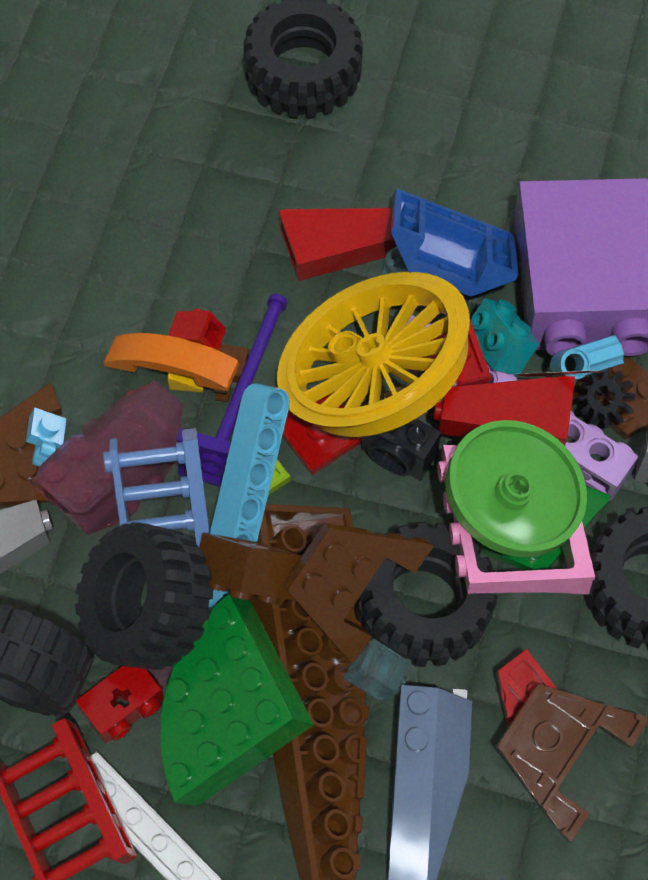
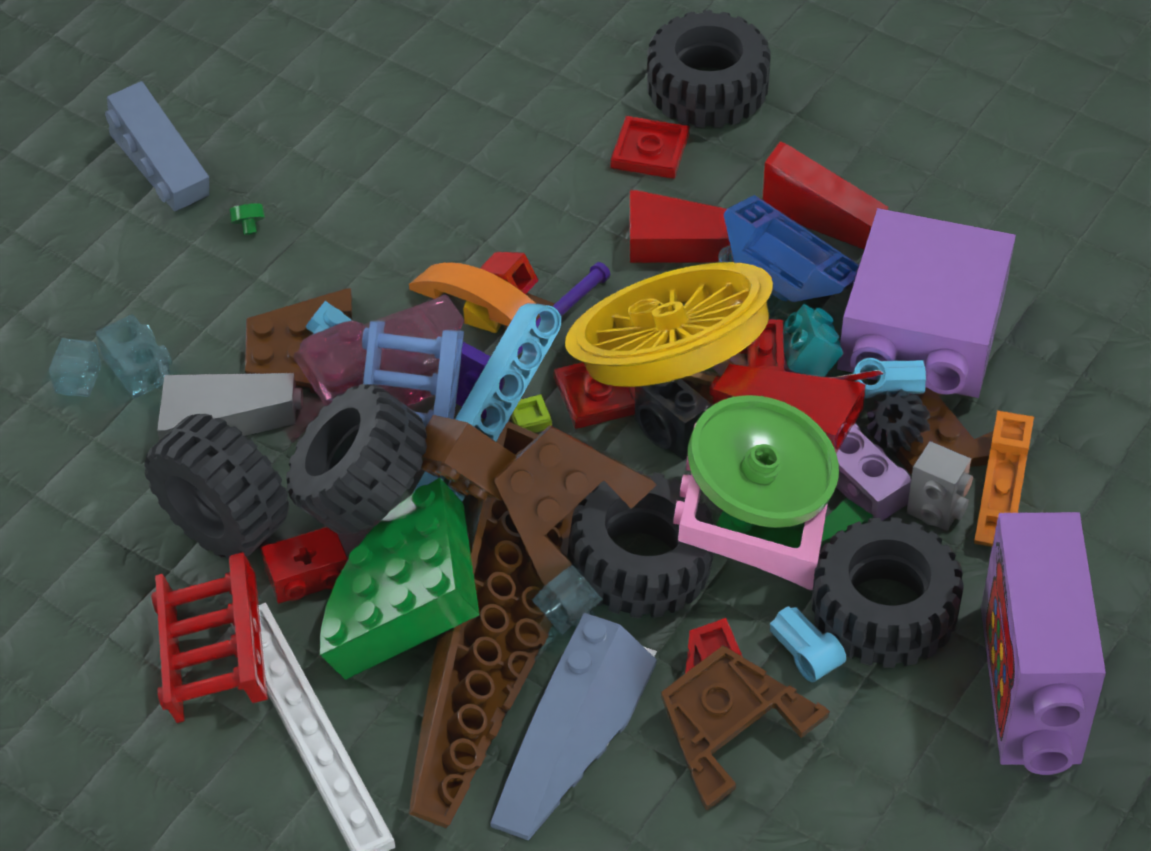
camera: 20 degrees right, 15 degrees down
none -> red tile [611,116,690,179]
none -> red slope [762,142,889,250]
none -> medium azure piece [770,606,846,682]

